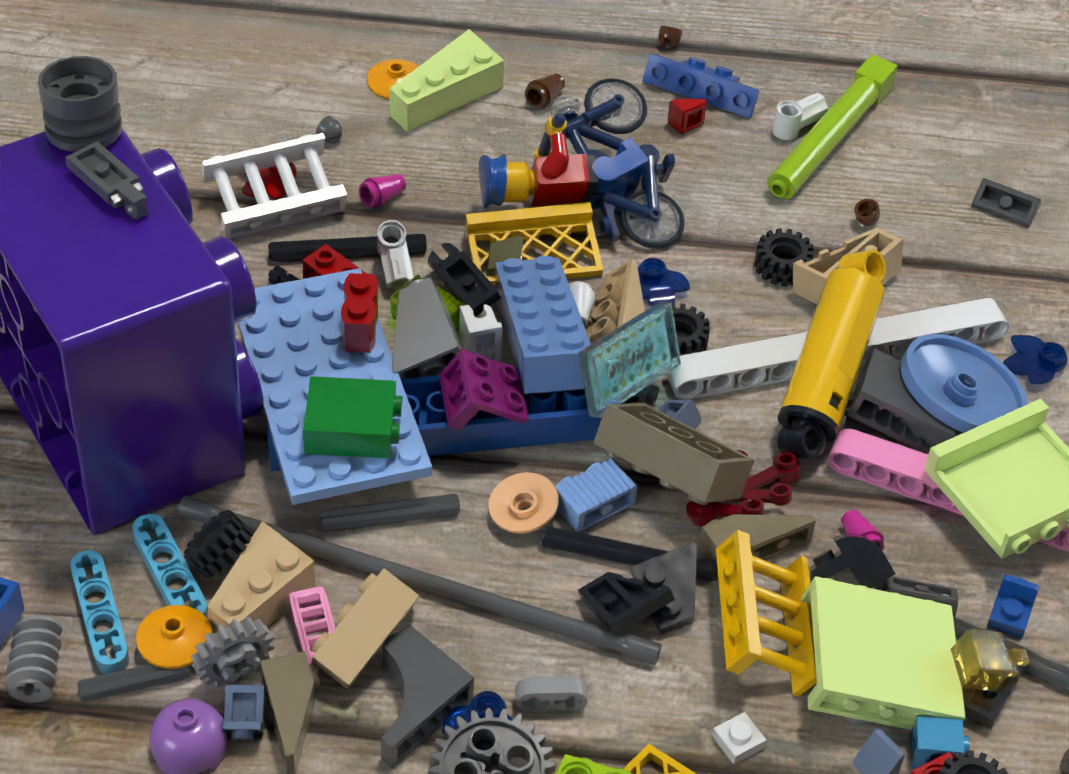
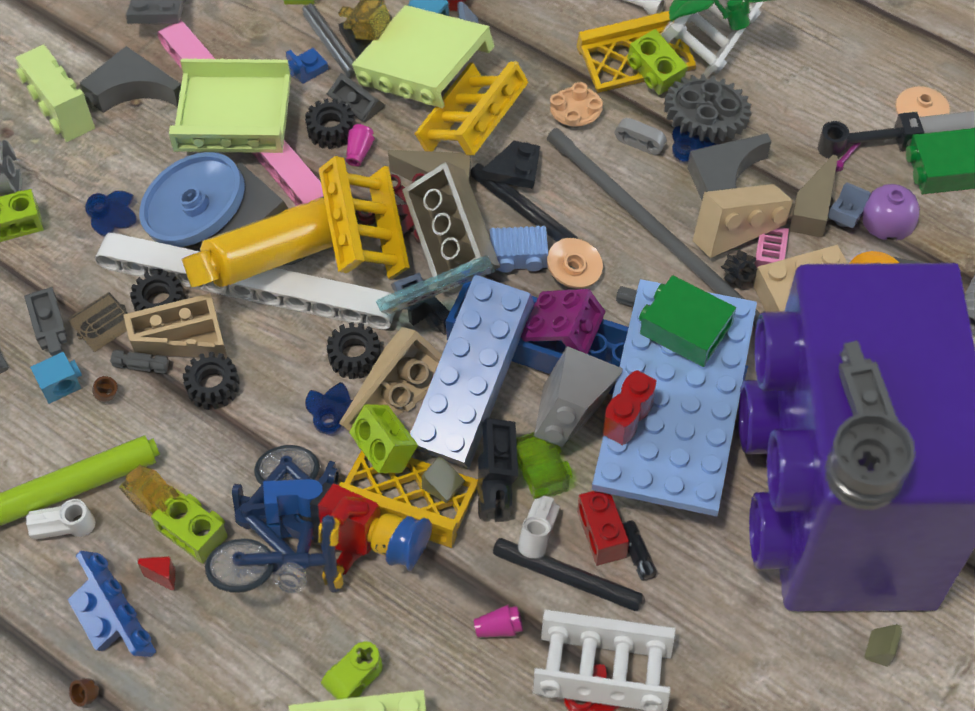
camera: 145 degrees left, 10 degrees up
light grey gear [191,617,274,687] -> none
white hinge [459,305,503,362] -> none
reddish brown cone [525,73,565,108] -> none
white cone [569,281,595,328] -> none
black wing [578,572,675,636] -> none
white plate [712,712,767,765] -> none
black brick [809,533,896,588] -> none
none -> dark grey hinge [24,287,68,357]
none -> dark azure brick [30,352,82,404]
none -> clear smoke piece [67,292,127,352]
none -> clear yellow brick [119,465,179,516]
none -> black tyre [130,270,186,311]
none -> lime brick [151,489,228,564]
none -> black tyre [305,98,355,149]
none -> yellow fence [318,156,410,279]
none -> lime piece [321,641,383,700]
none -> lime brick [349,404,418,474]
none -> light nougat dish [550,82,603,126]
none -> black gear [721,250,757,288]

